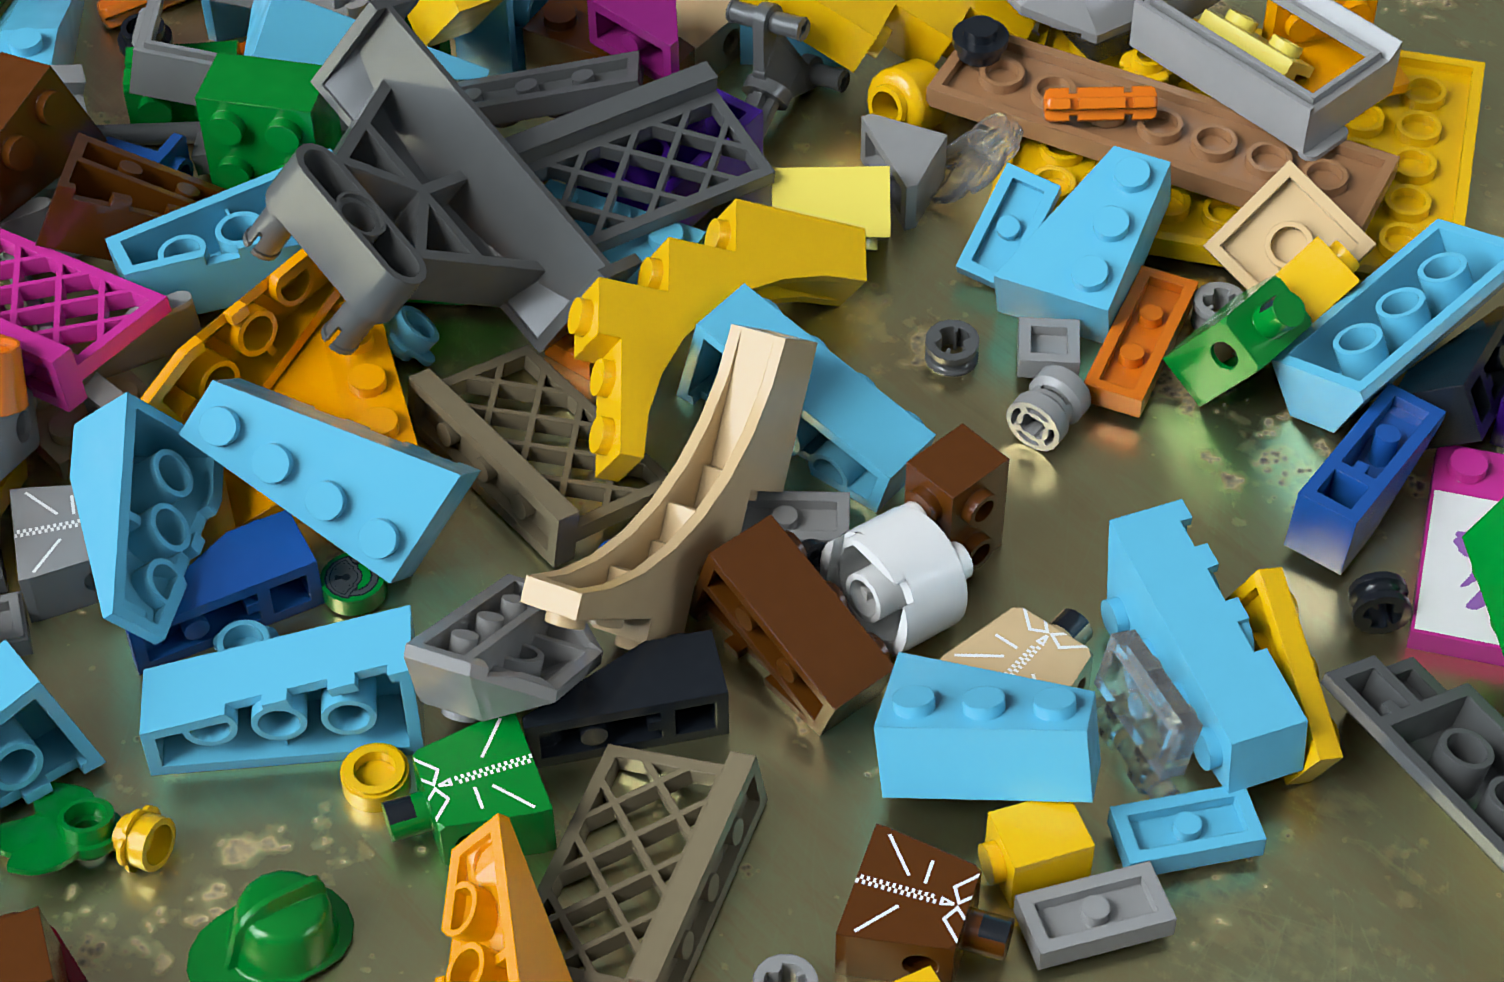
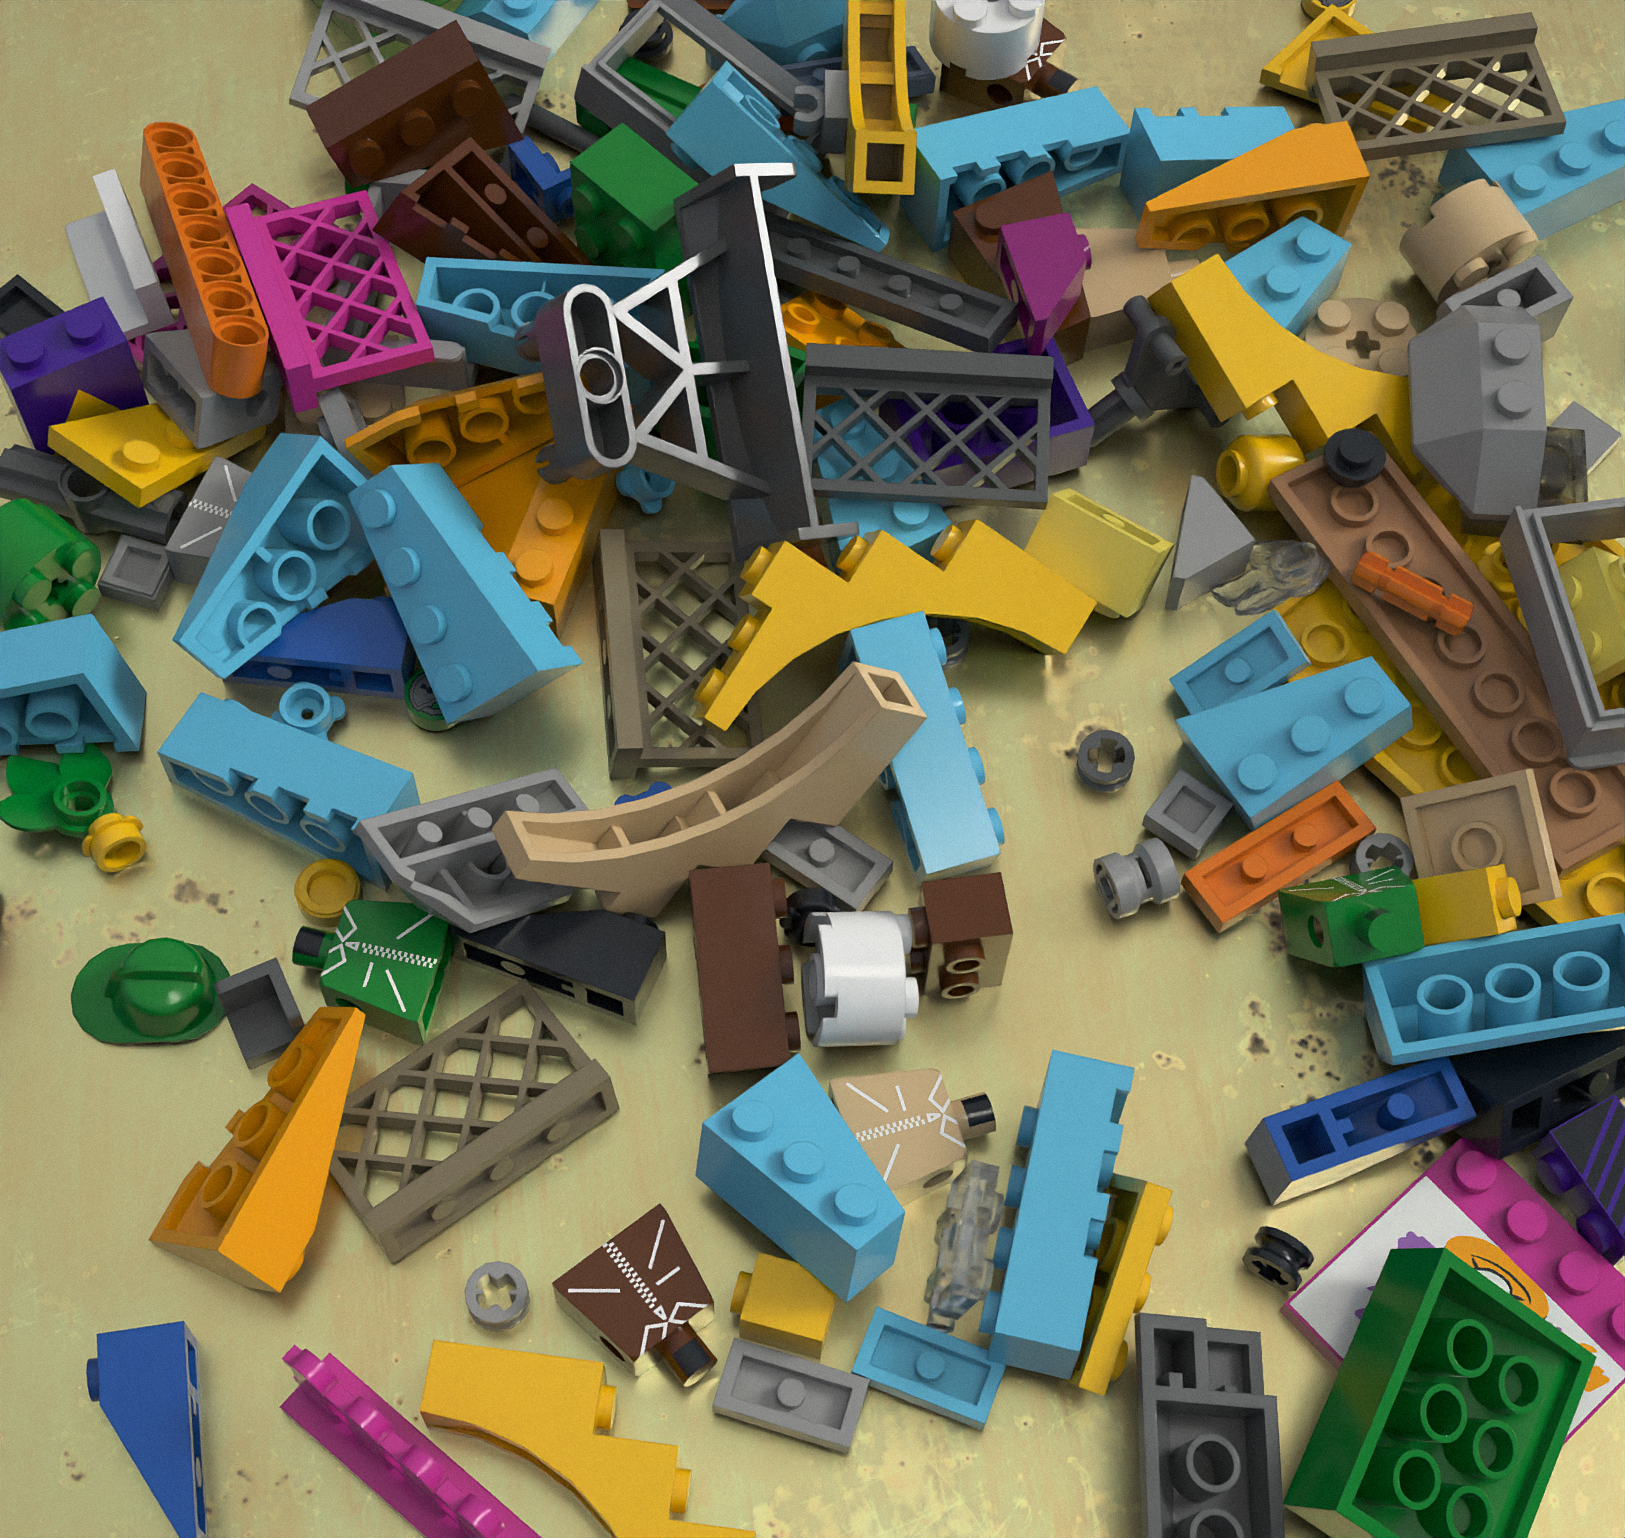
camera: 30 degrees right, 15 degrees up
none -> dark grey panel [213,957,305,1070]

